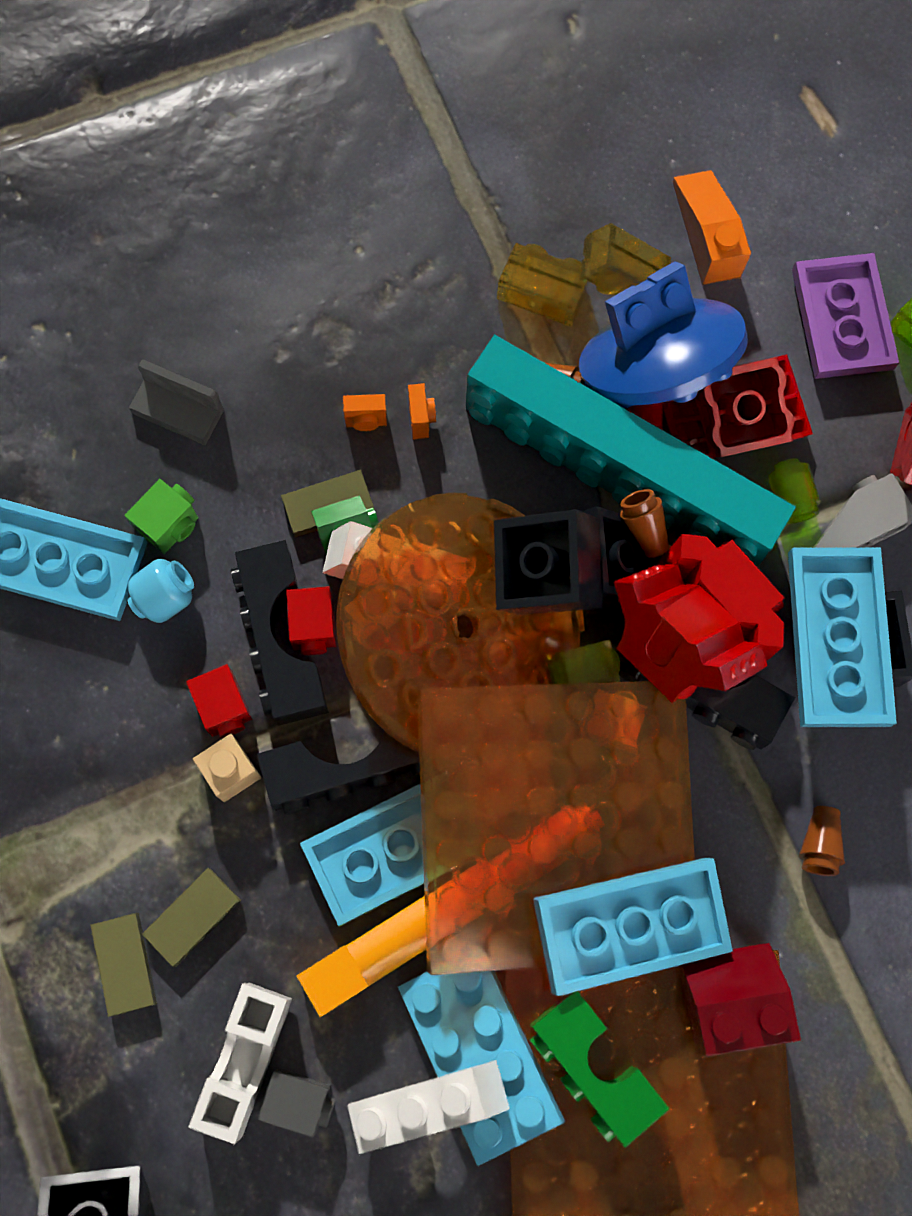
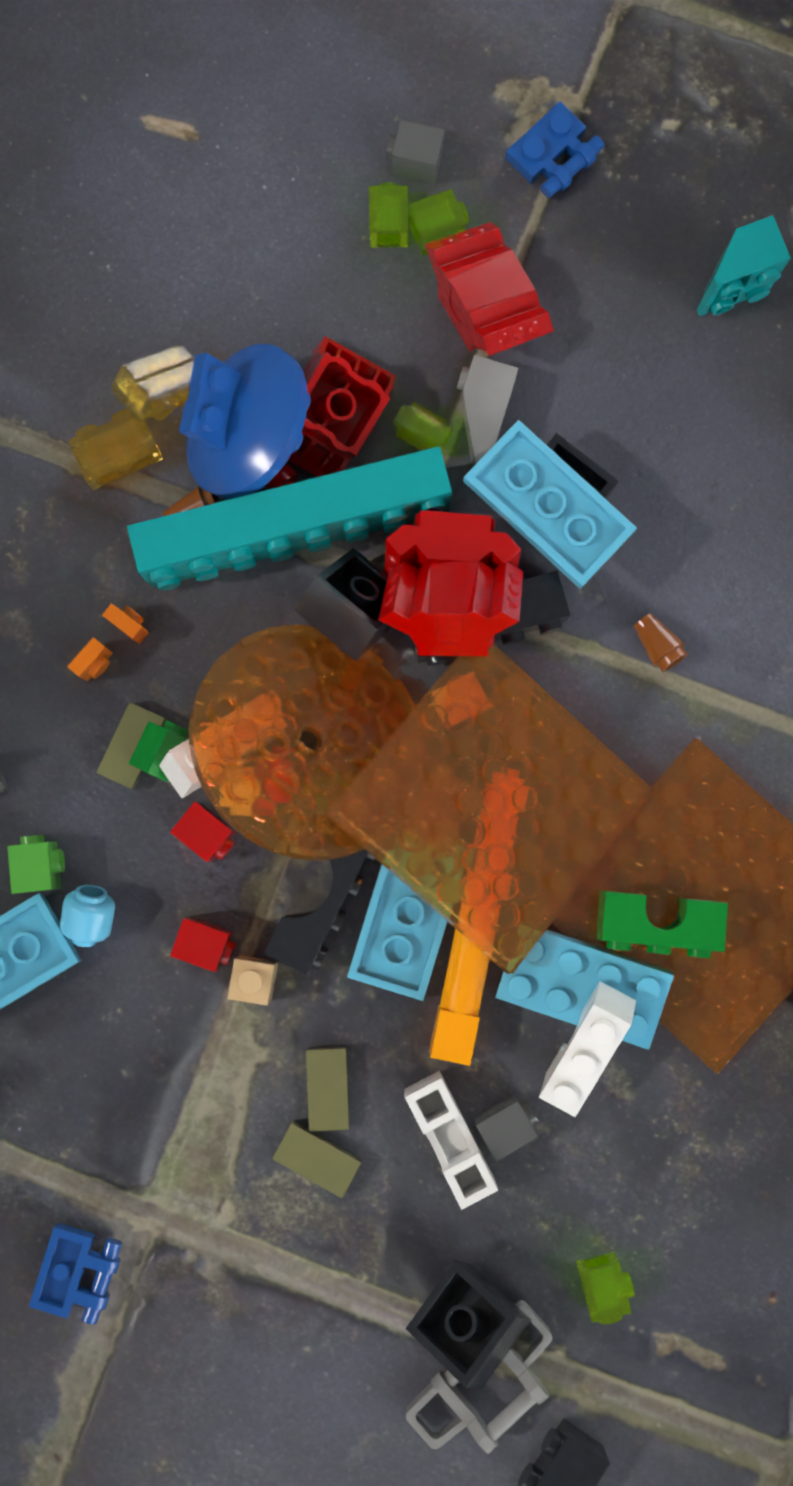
camera: 45 degrees left, 10 degrees up
black arch [231,540,329,726] -> none
black brick [494,509,602,615] -> none
medium azure plate [533,858,733,996] -> none
clear neon green brick [545,640,621,697] -> none
dark orange cone [620,489,670,558] -> none
orange slope [672,170,751,285] -> none
dark red slope [679,943,801,1057] -> none
medium lavender plate [792,253,899,379] -> none

